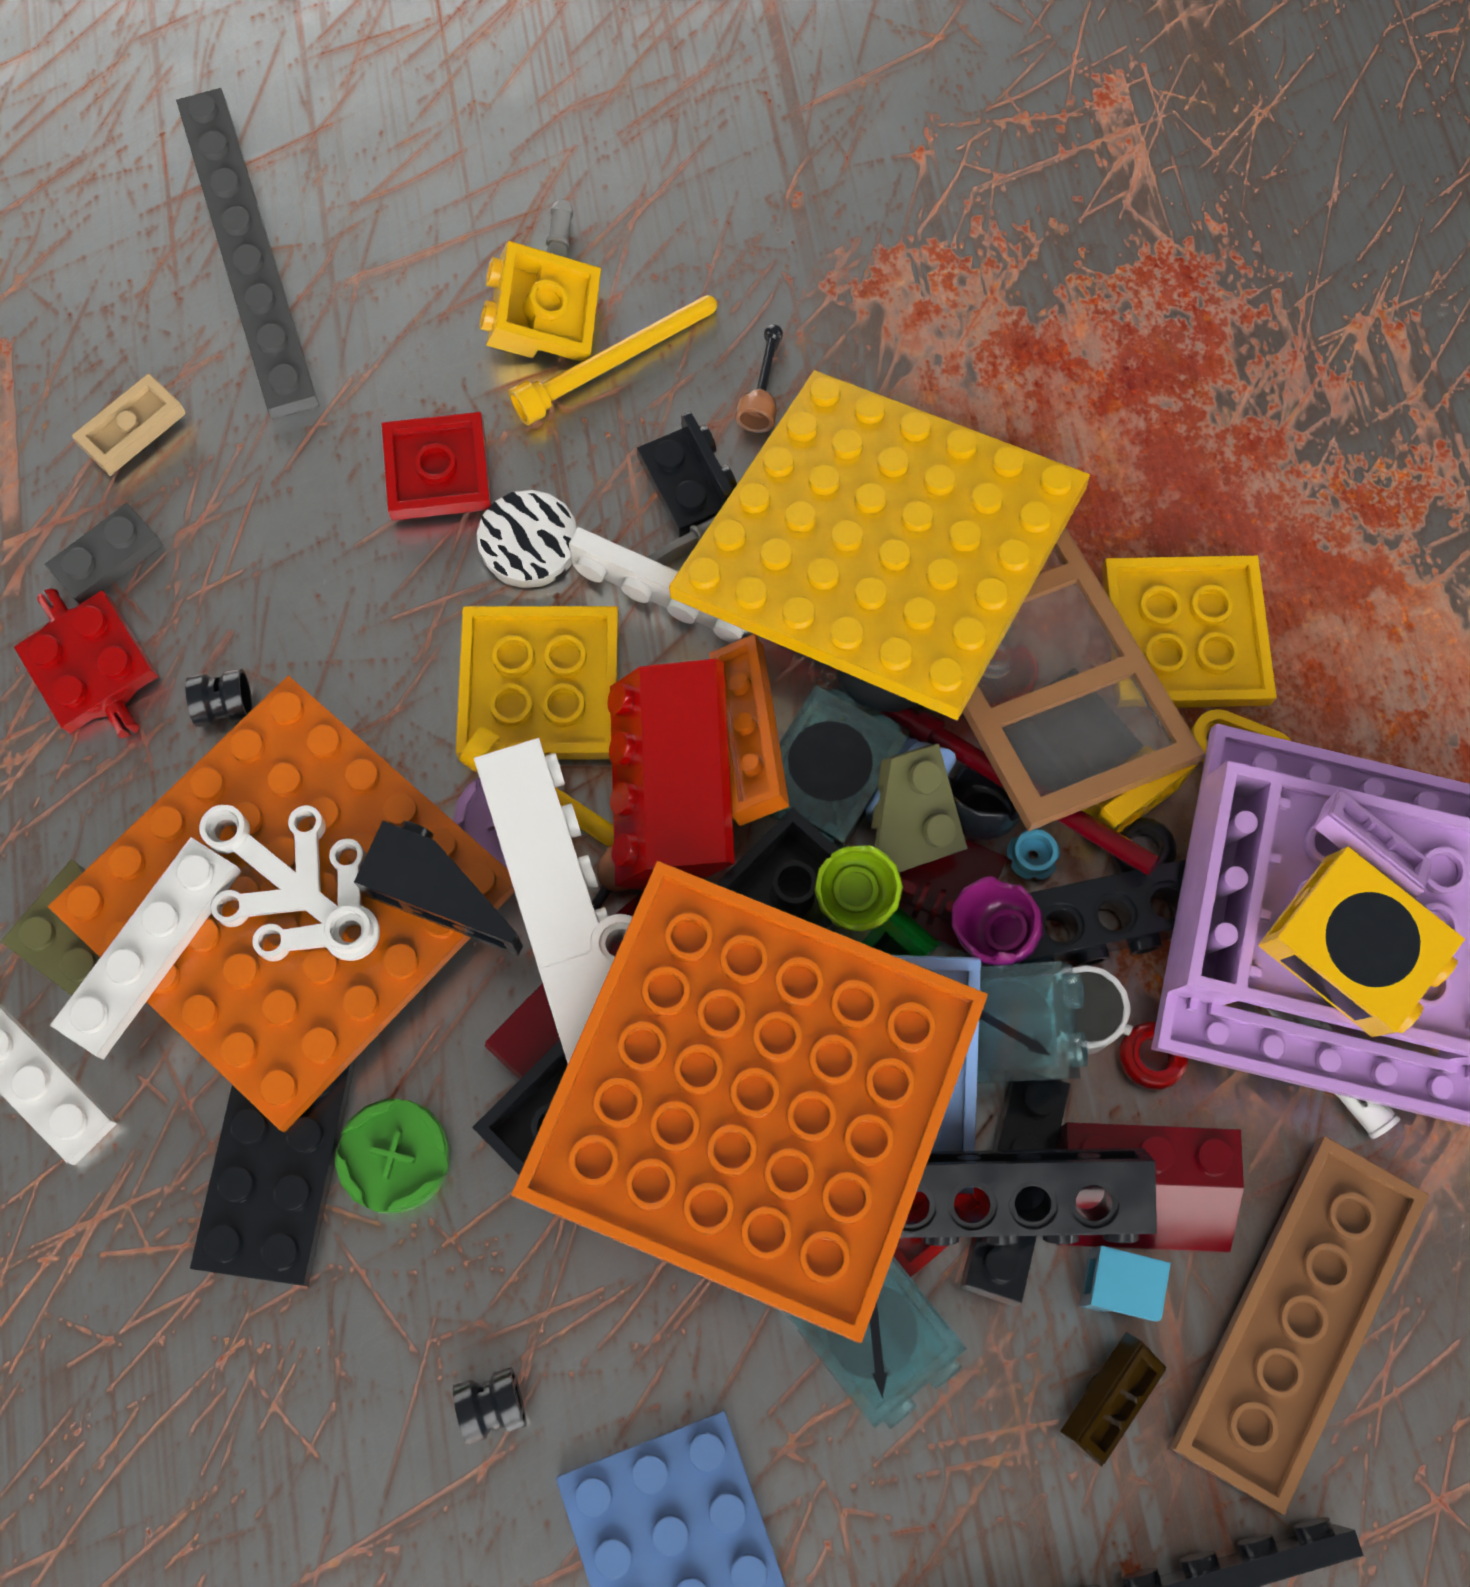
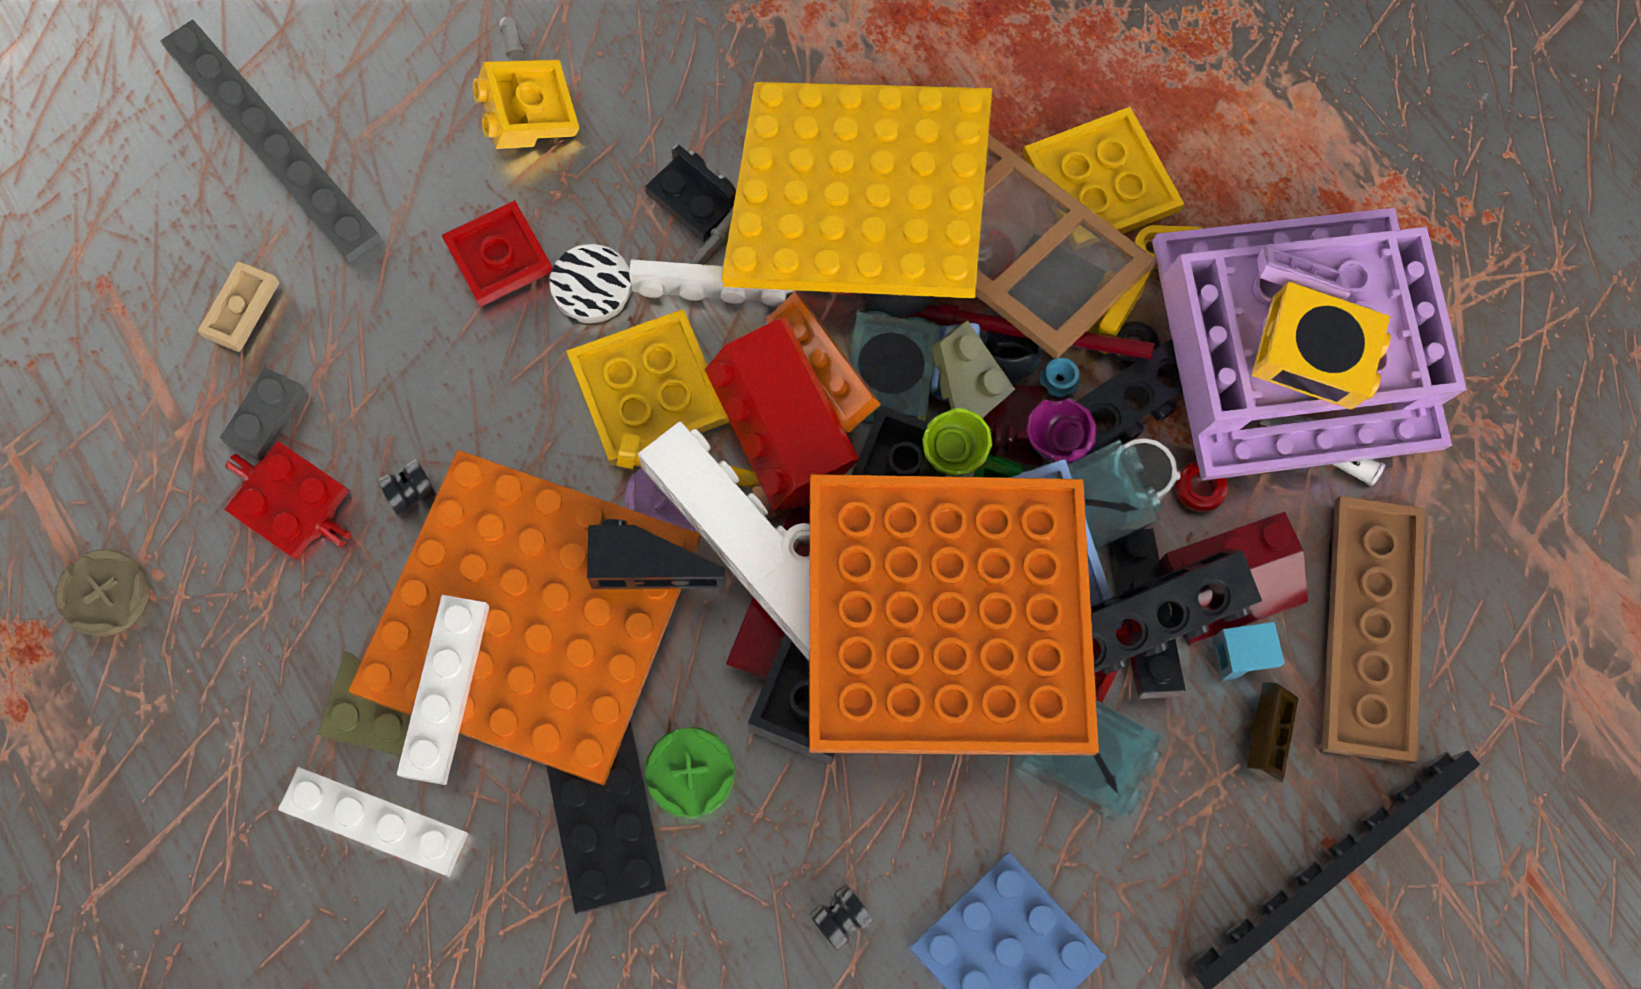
camera: 25 degrees left, 0 degrees up
white plant [199,805,380,961] -> none
yellow piece [508,295,717,426] -> none
nougat hinge [735,324,783,433] -> none

